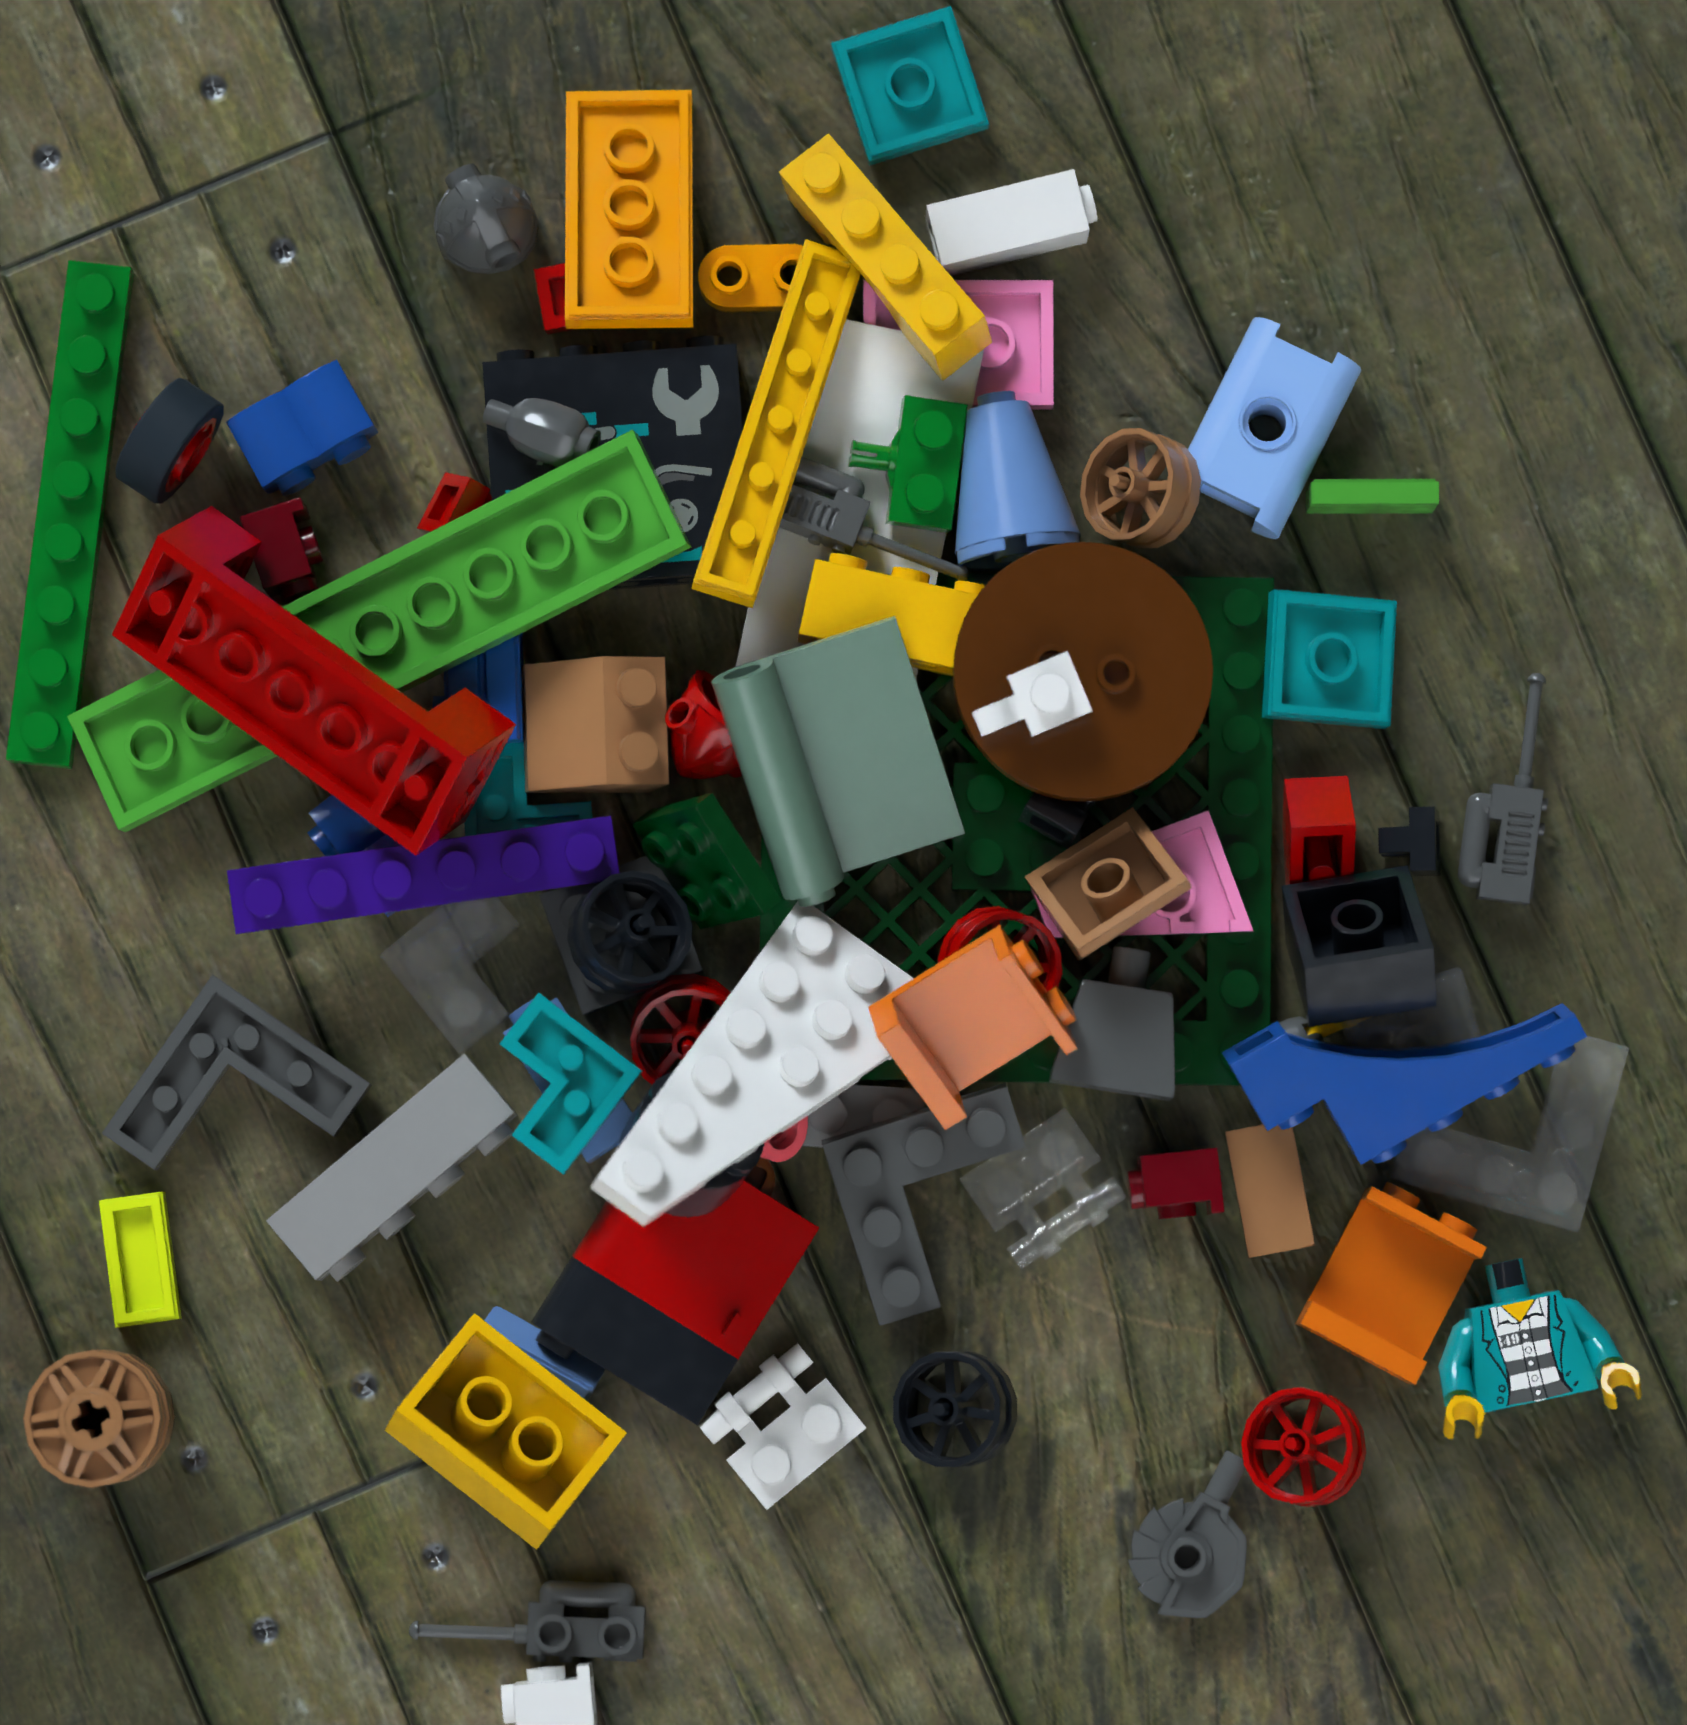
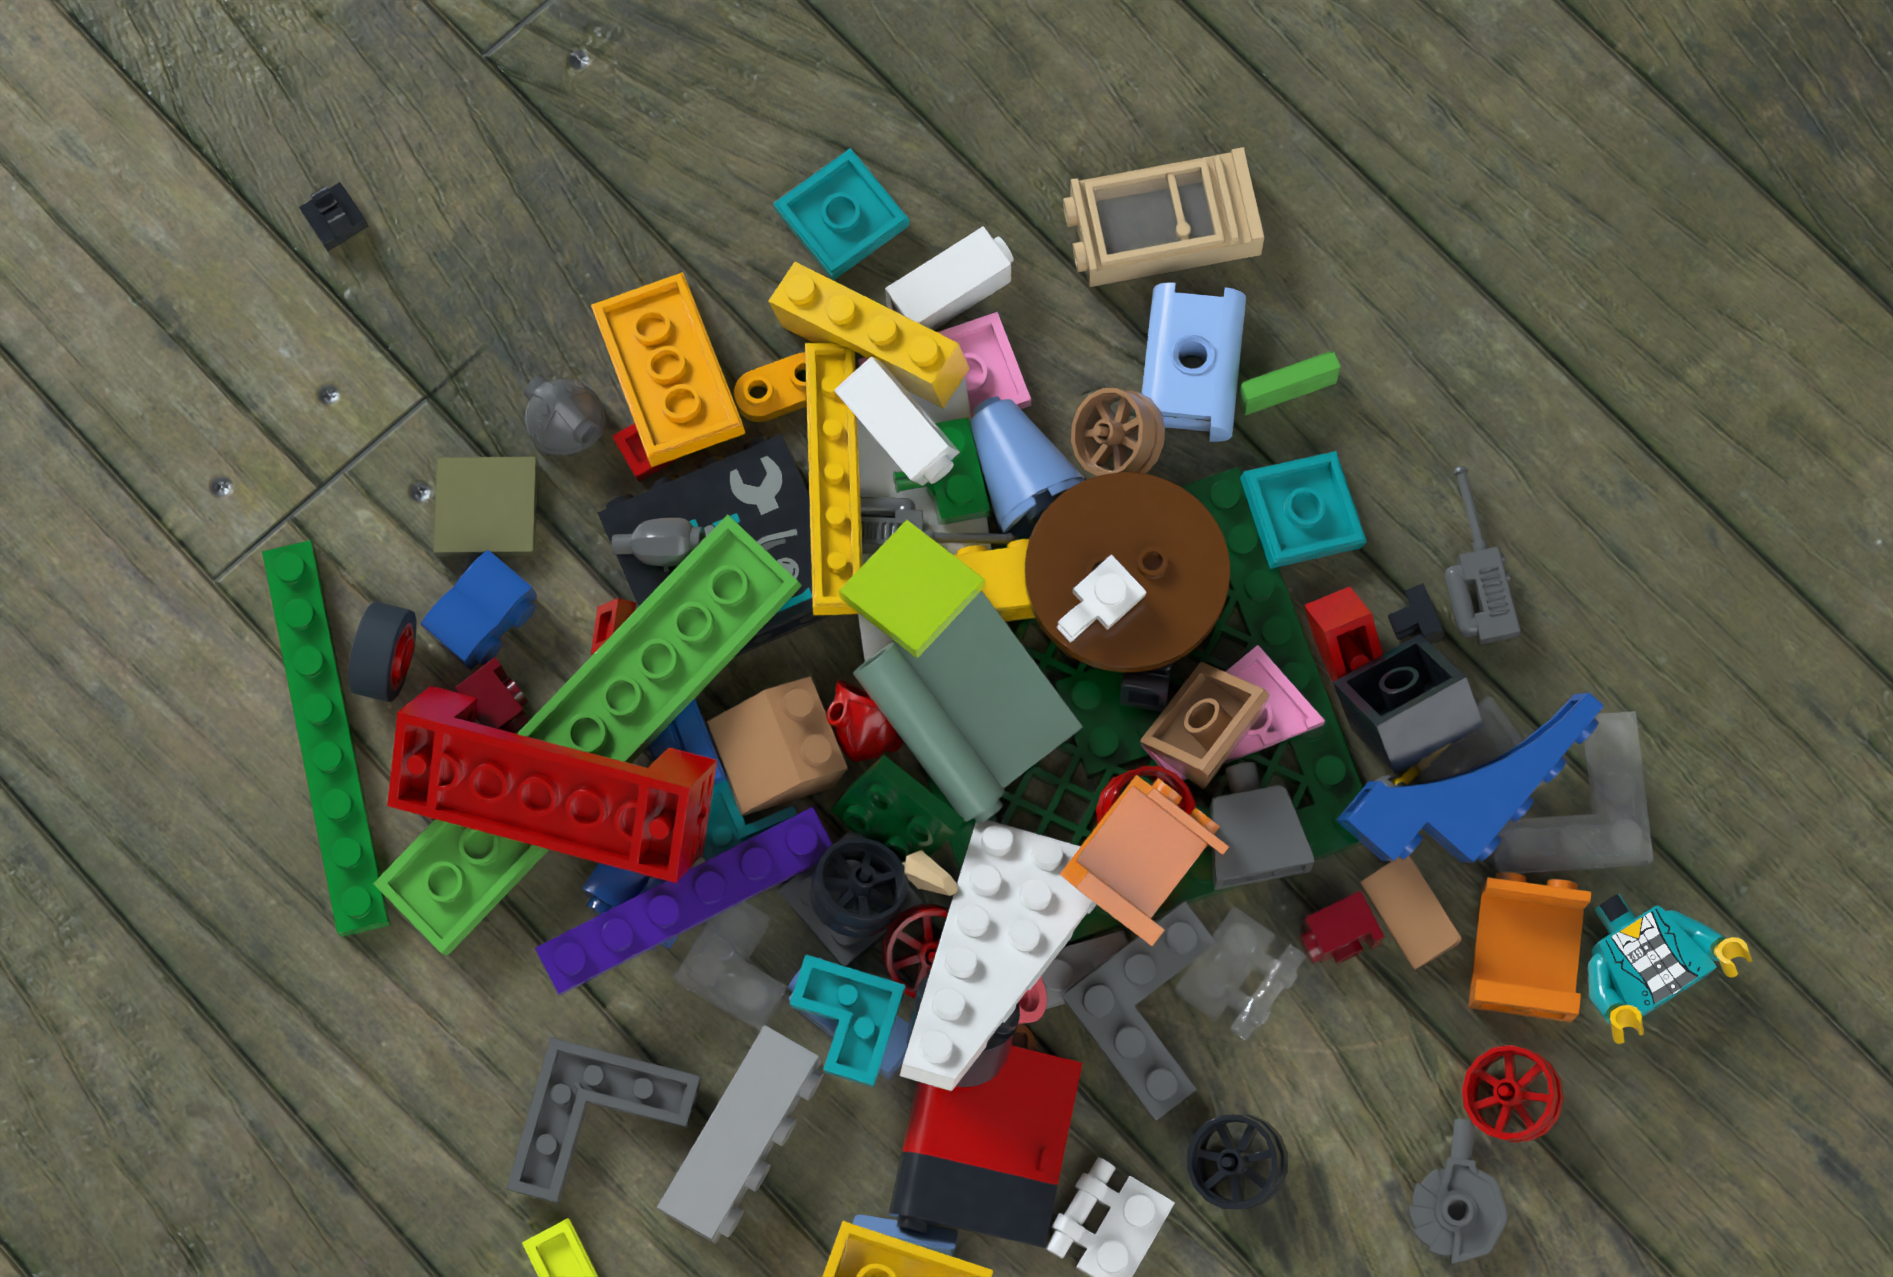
camera: 15 degrees left, 10 degrees down
none -> olive tile [433,457,538,557]
none -> white brick [834,356,960,486]
none -> lime tile [839,520,985,659]
none -> tan bar [902,850,958,896]
none -> tan door [1063,147,1264,287]

